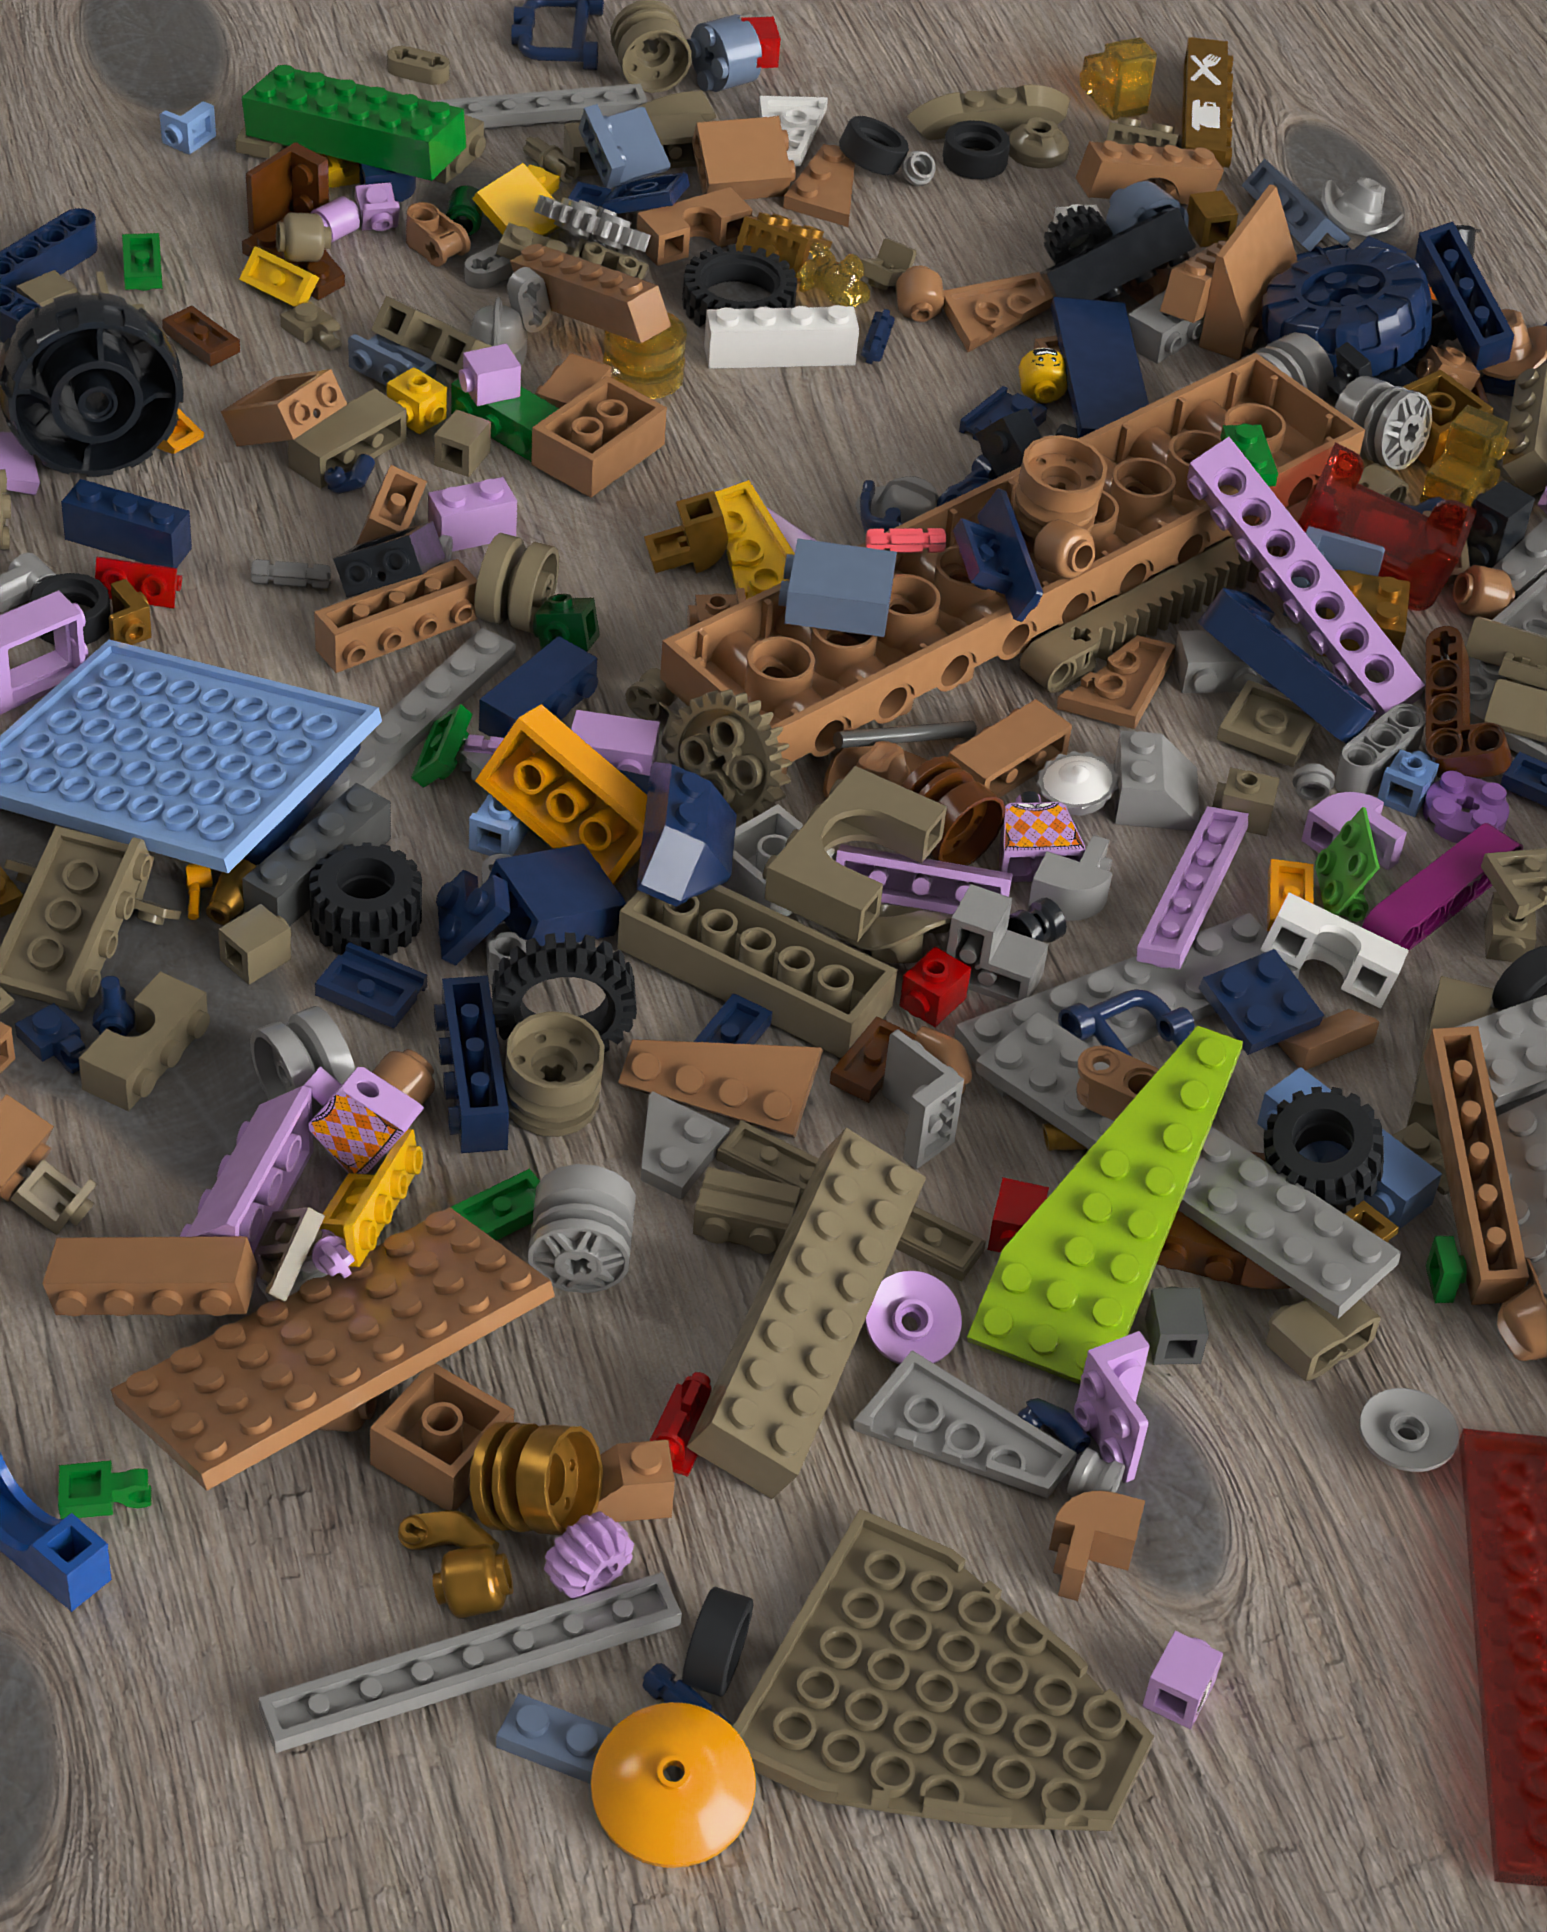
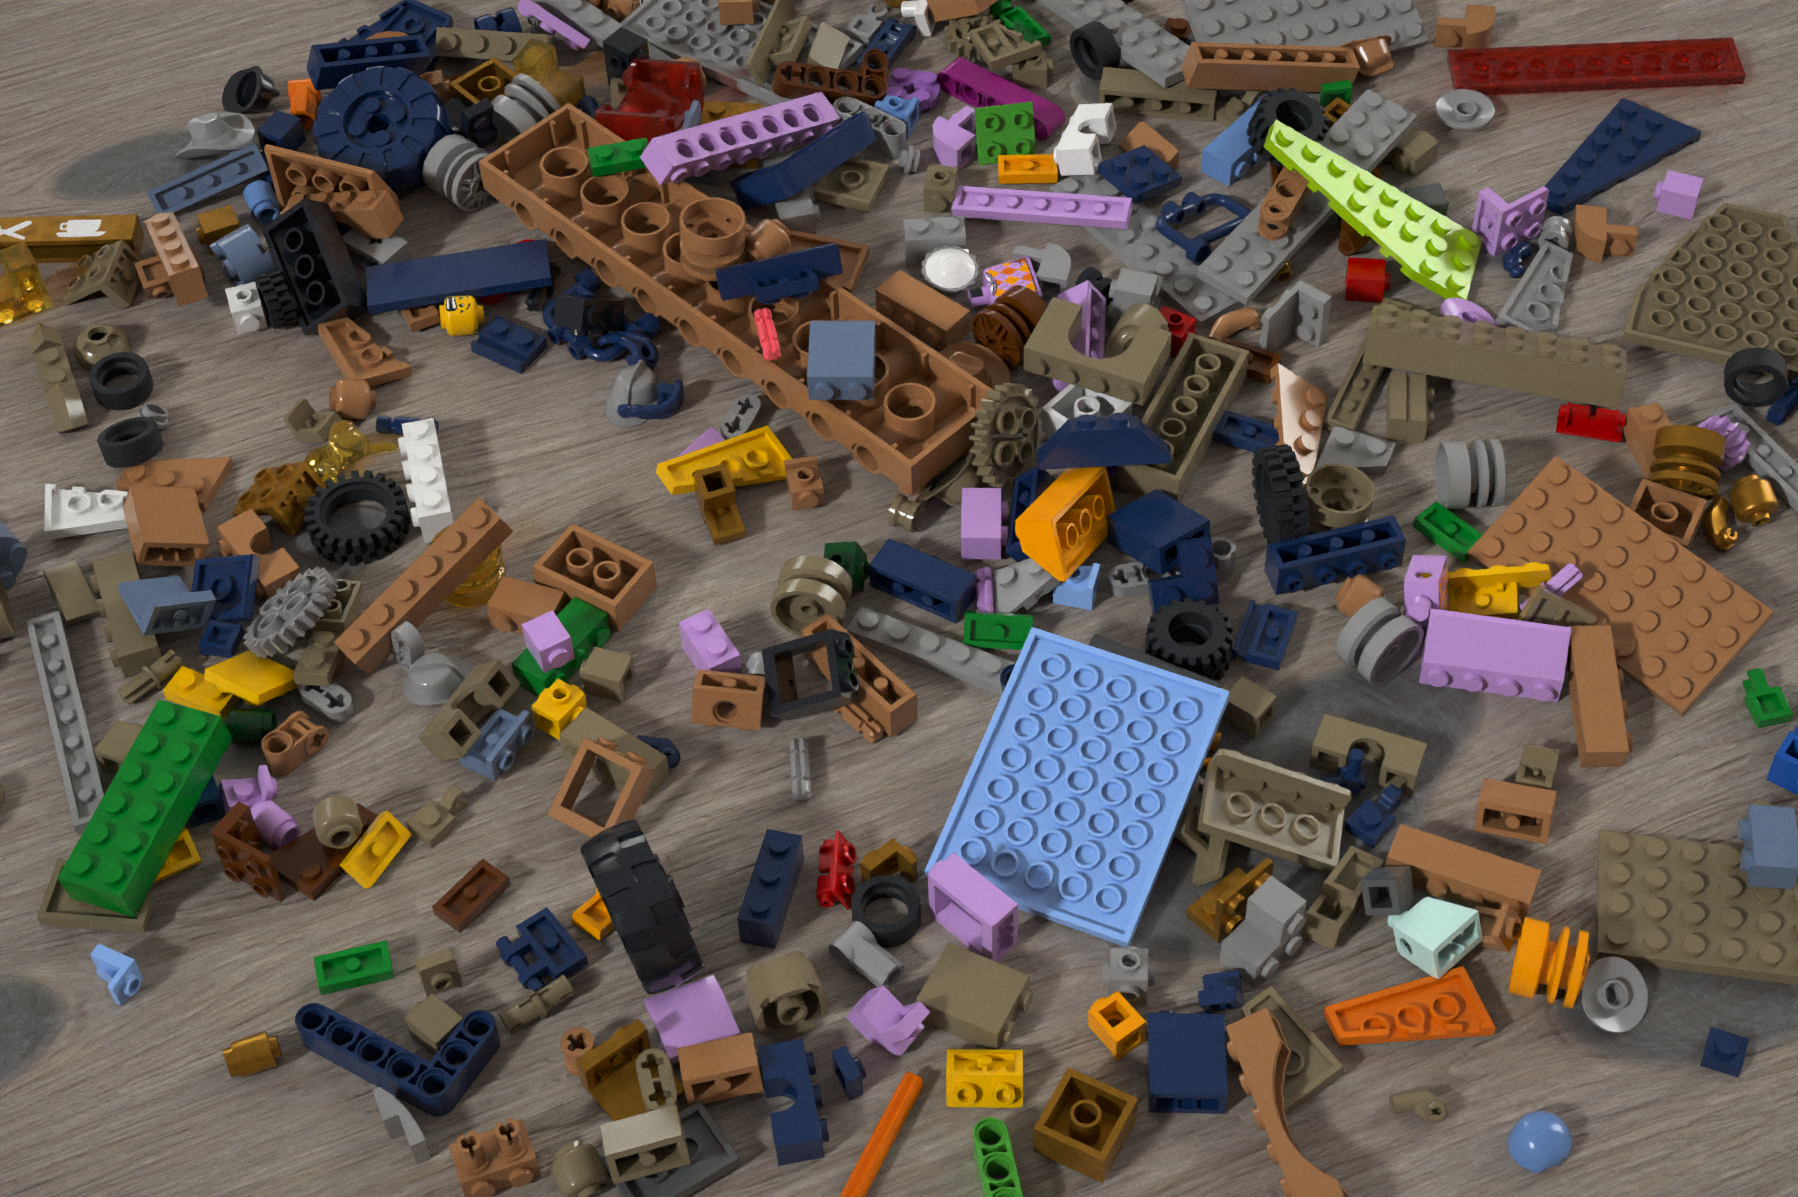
camera: 90 degrees left, 5 degrees up
none -> pearl gold brick [223,1030,283,1078]
none -> dark blue wing [1545,98,1701,216]

